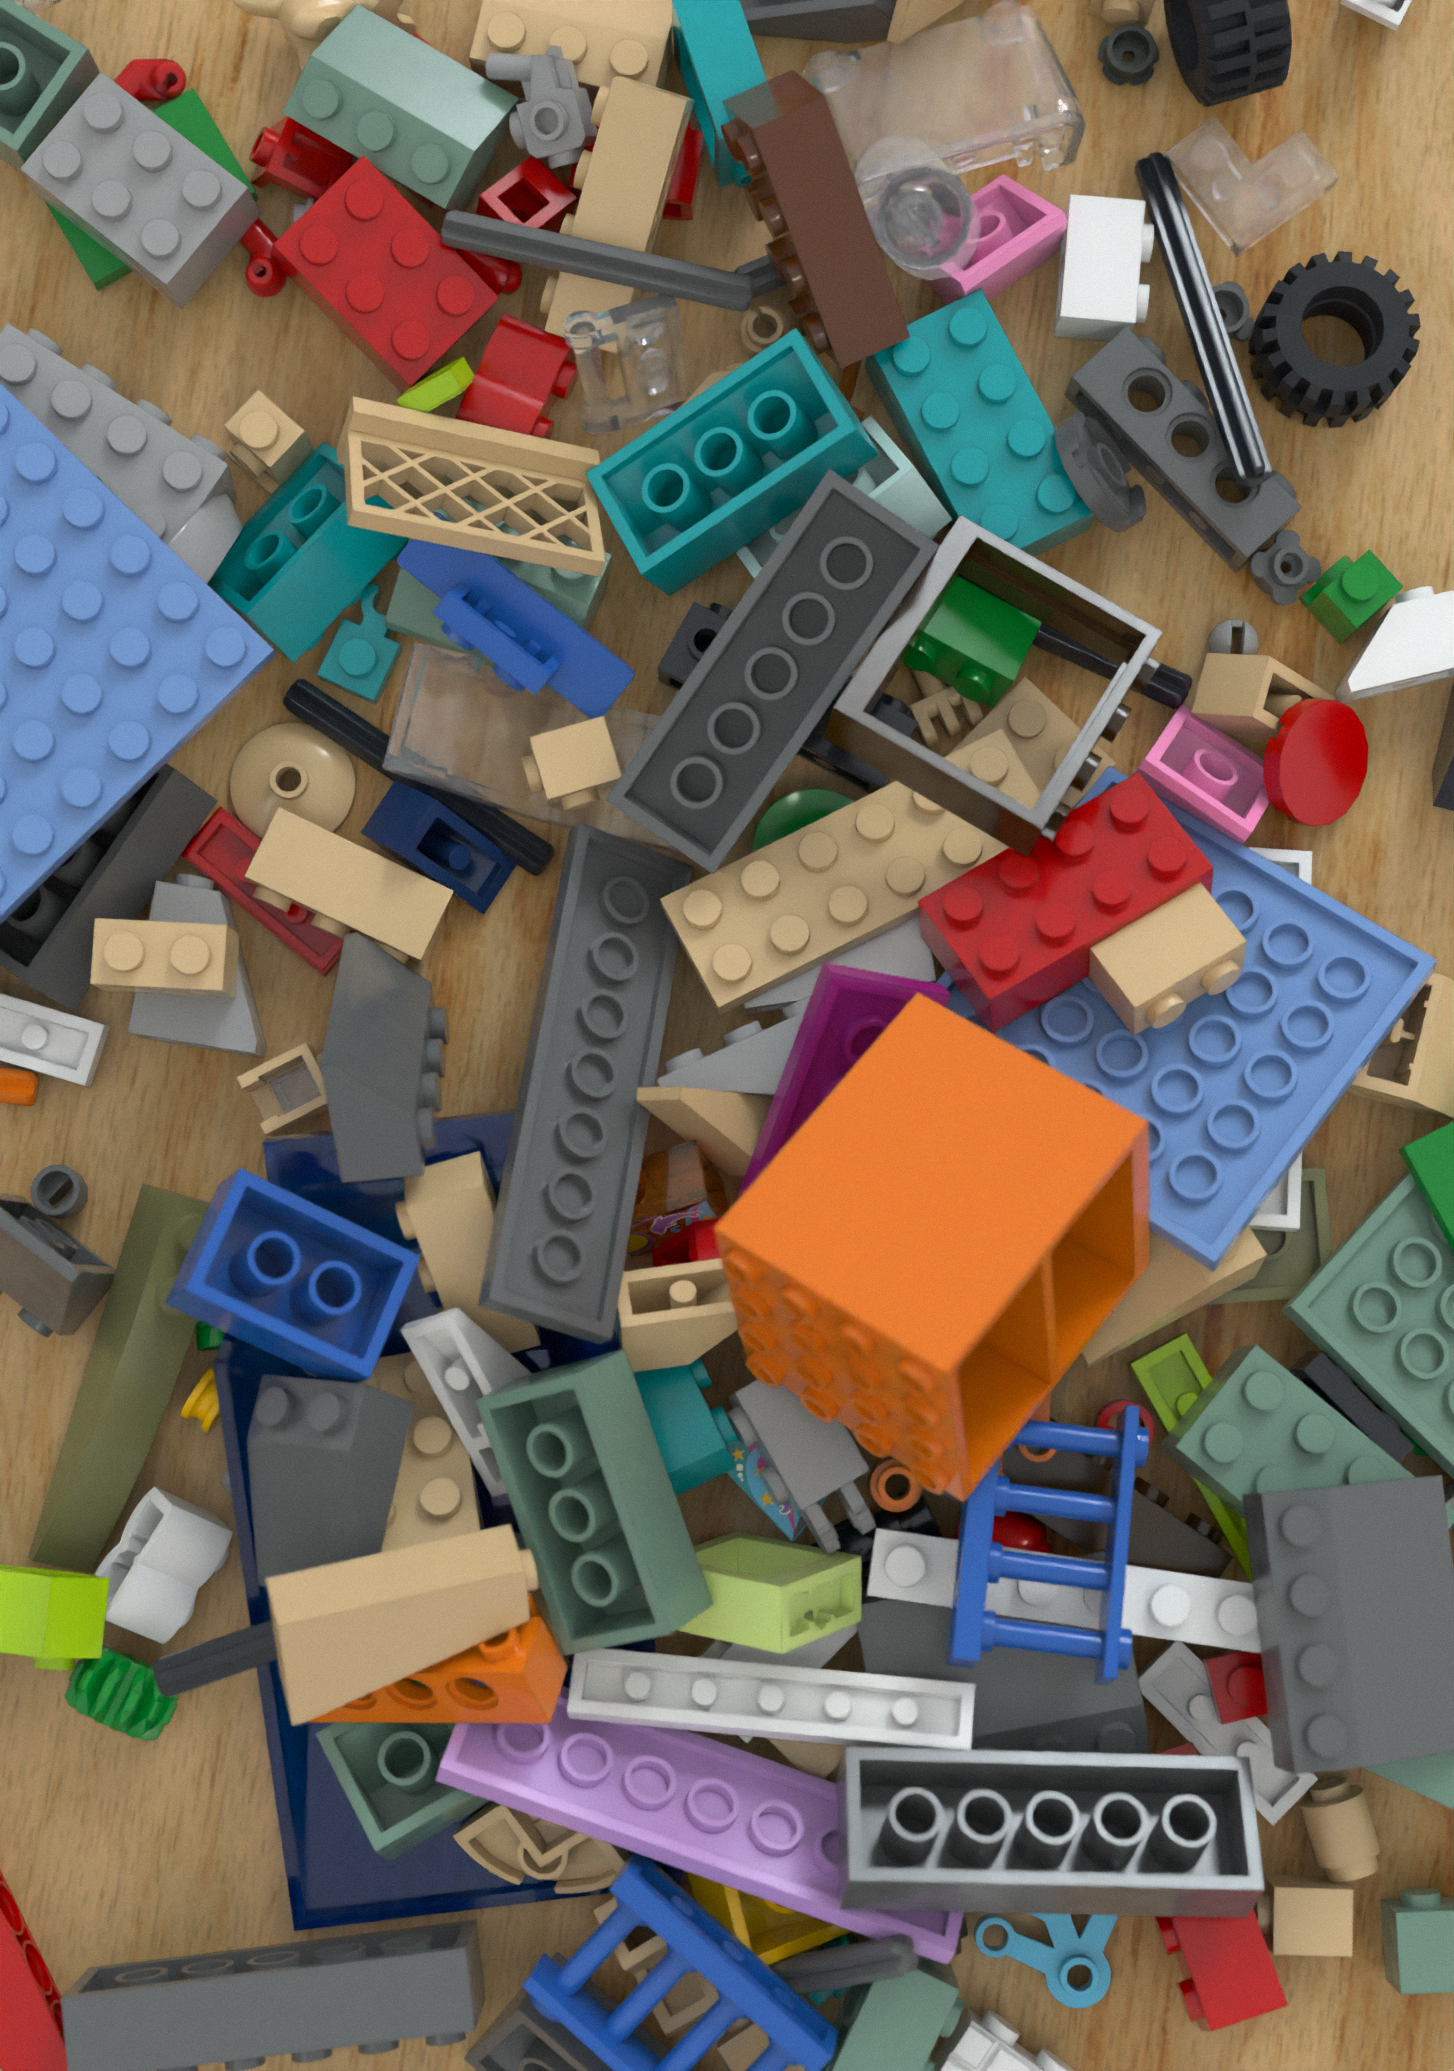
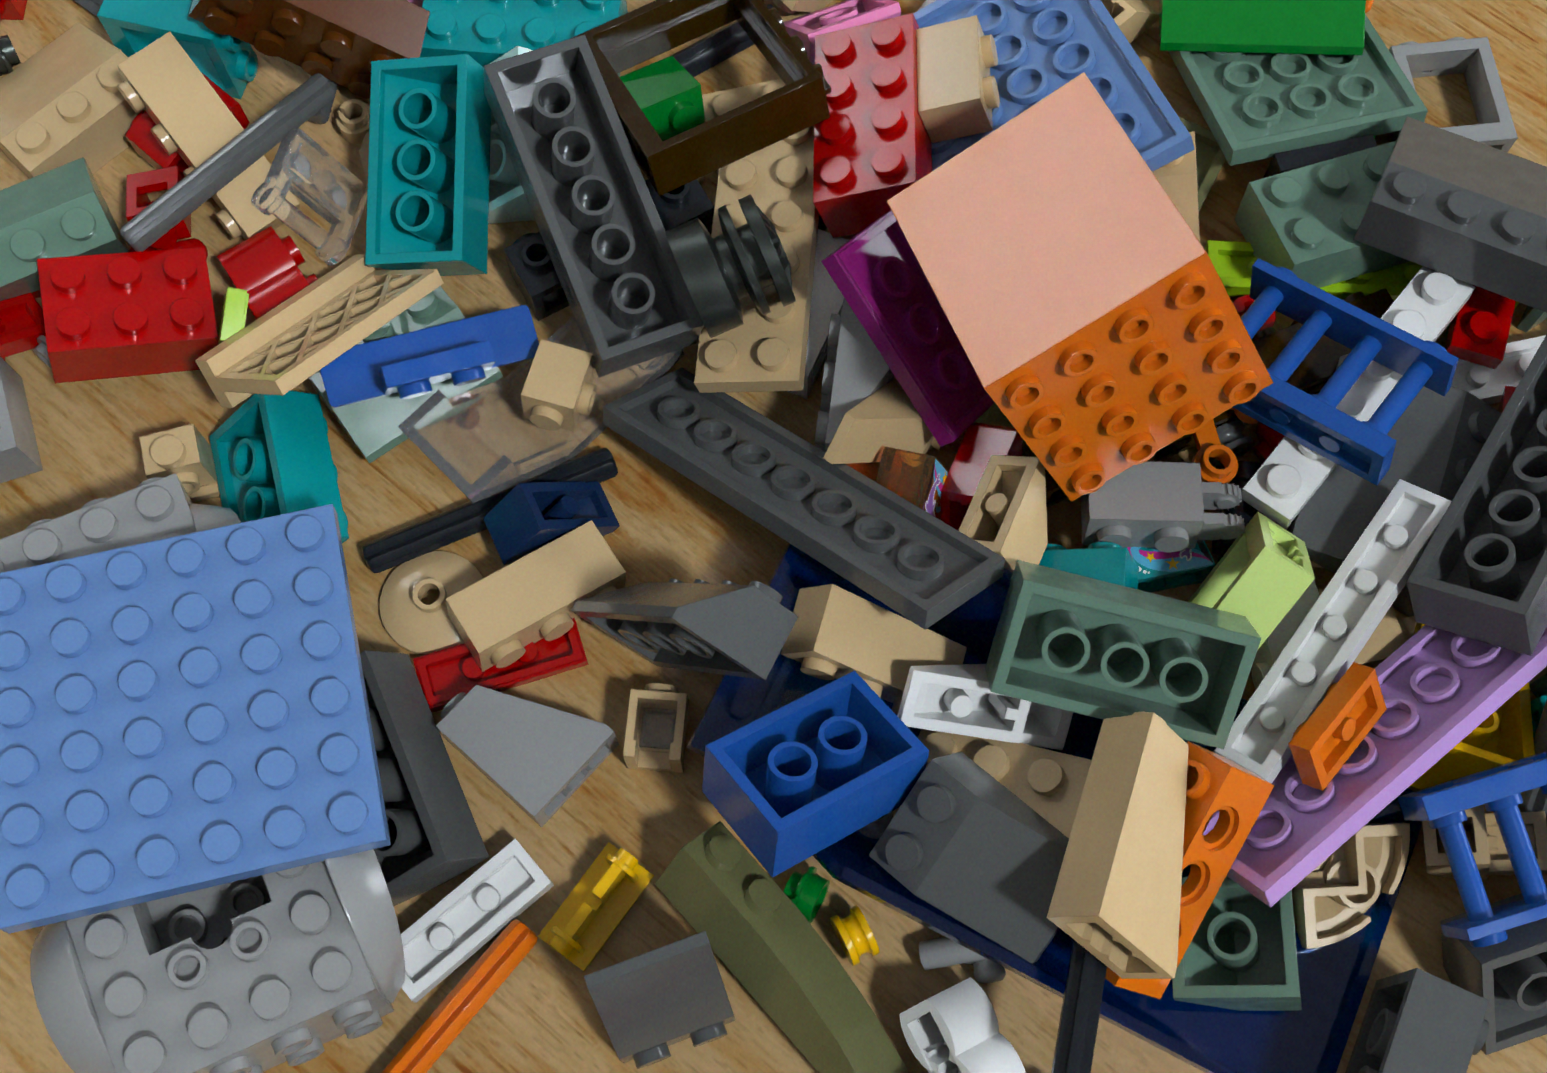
camera: 55 degrees left, 15 degrees down
dark grey hinge [31,1165,88,1219] -> none
tan brick [90,918,240,998] -> none
red arm [239,217,287,298] -> none
teal plate [317,583,403,705] -> none
light grey piece [486,45,598,169] -> none
none -> yellow hinge [537,842,655,972]
none -> pearl dark grey wheel [665,194,796,338]
none -> orange plate [1288,662,1387,791]

